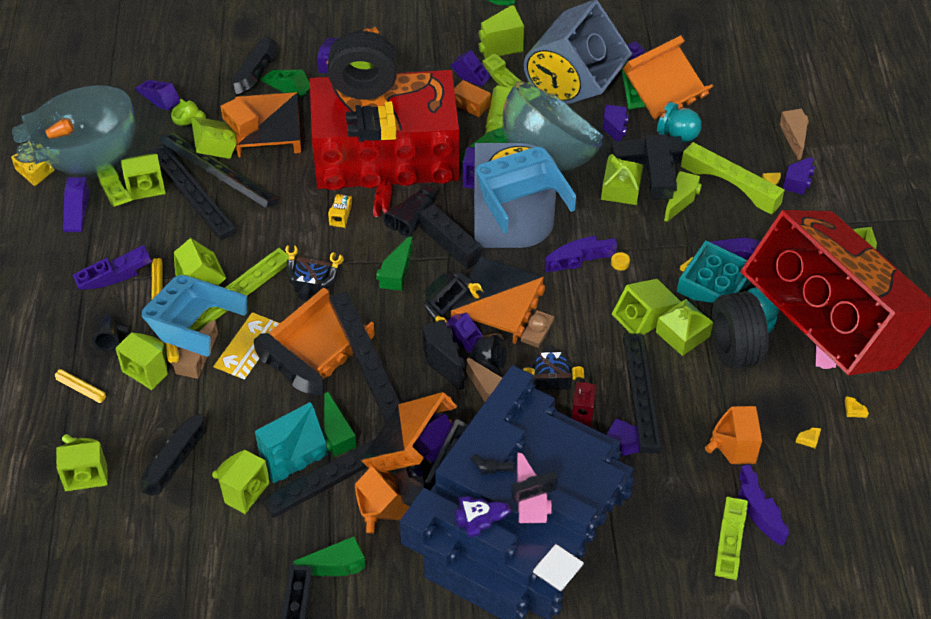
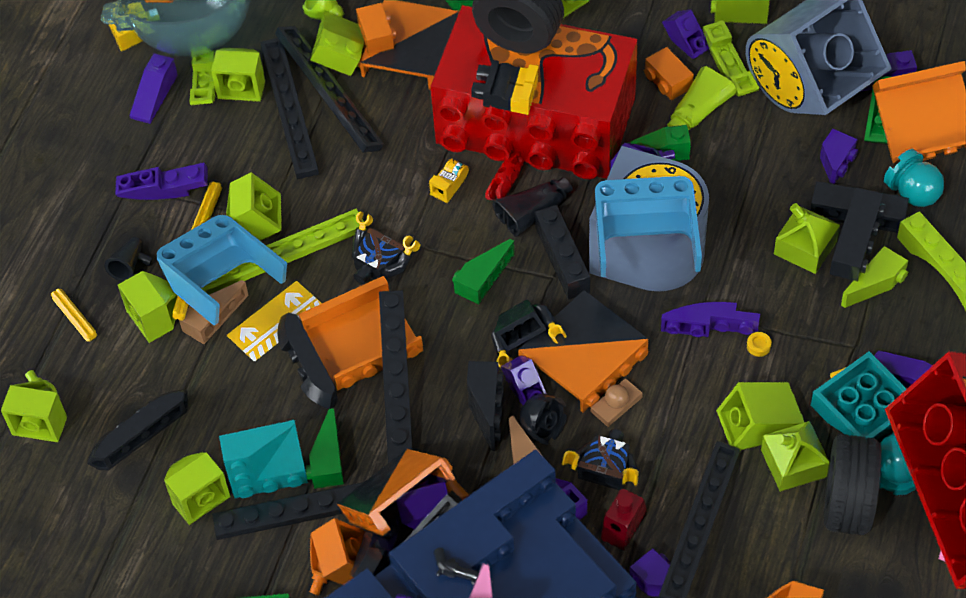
camera: 25 degrees right, 5 degrees up
clear light blue windscreen [502,82,604,172] -> none

